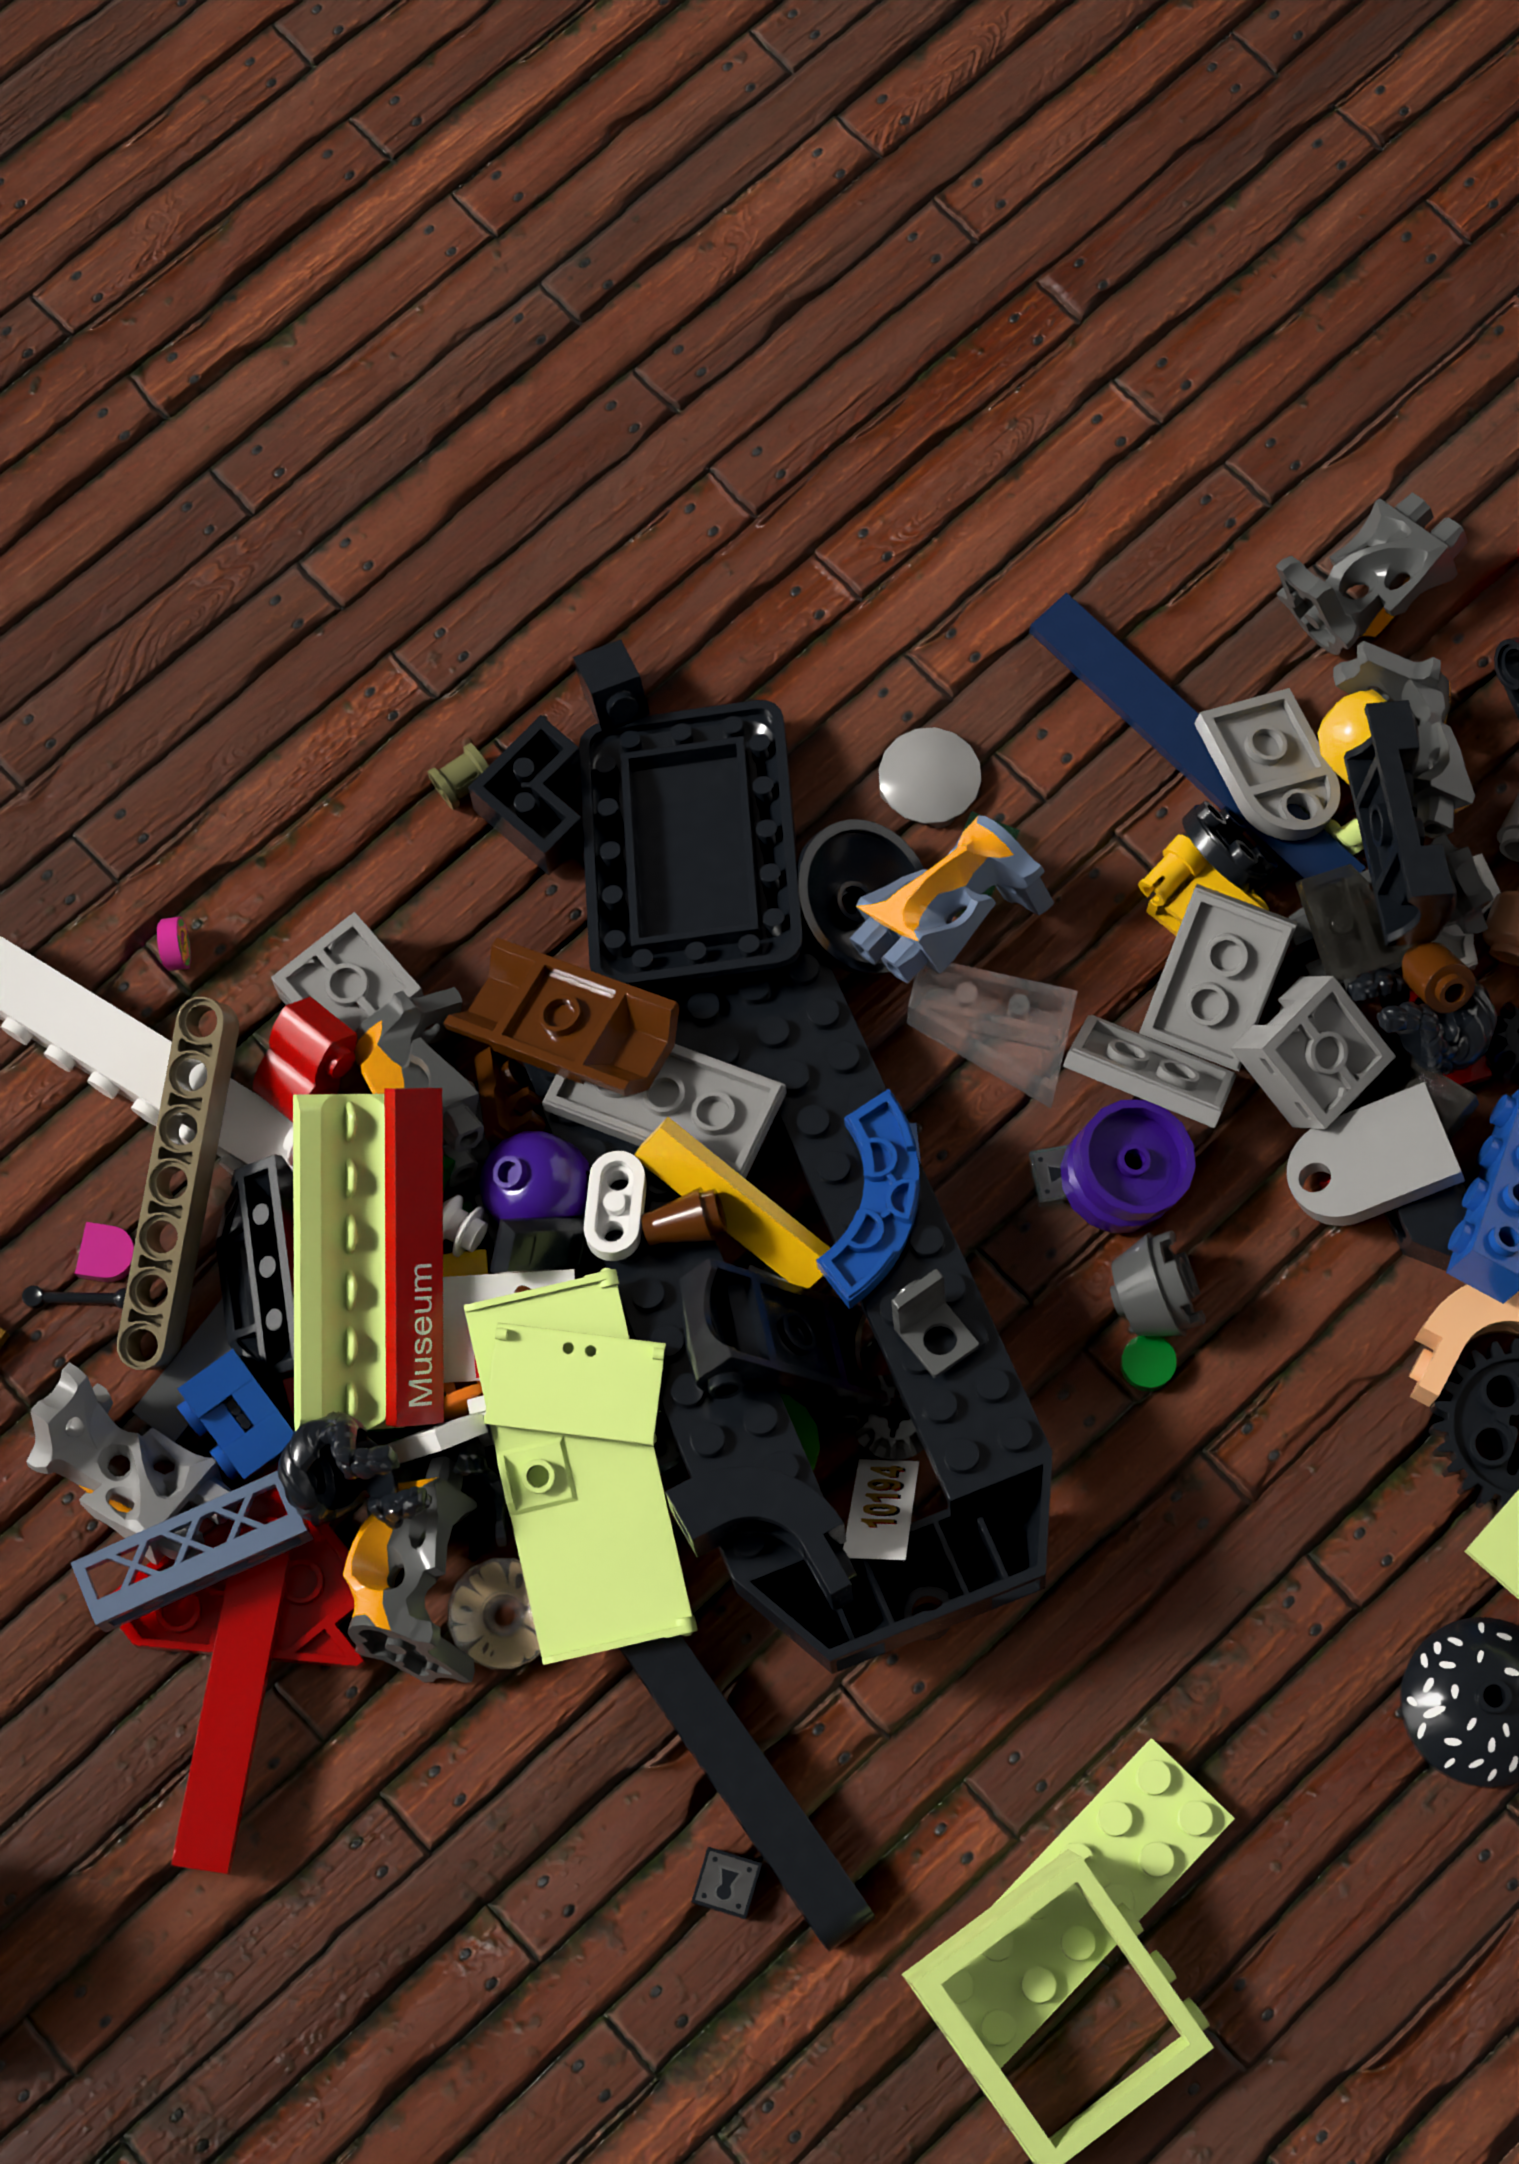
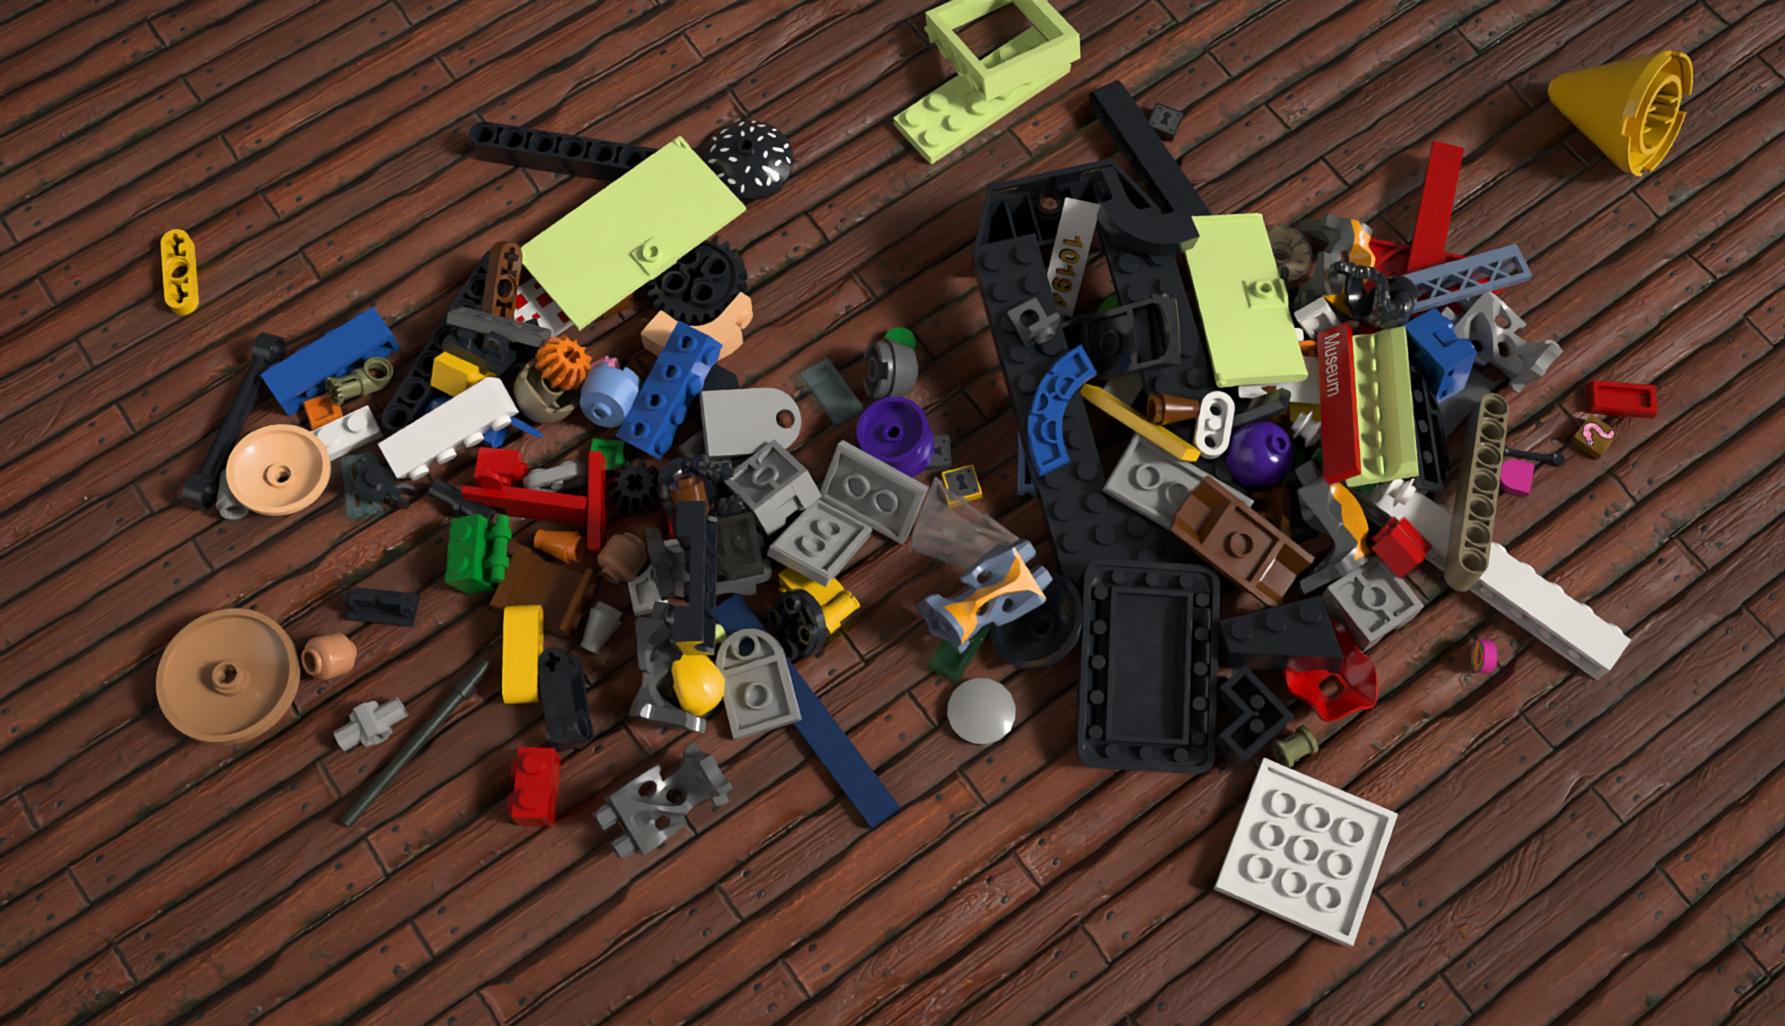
camera: 175 degrees left, 5 degrees down
yellowish green door [484,1322,666,1445] -> none
black brick [573,639,650,732] -> none
none -> clear light blue tile [801,358,863,427]
none -> tile [941,464,982,506]
none -> white plate [1214,758,1398,948]
none -> black wedge [1218,596,1344,674]
none -> red piece [1282,617,1378,722]

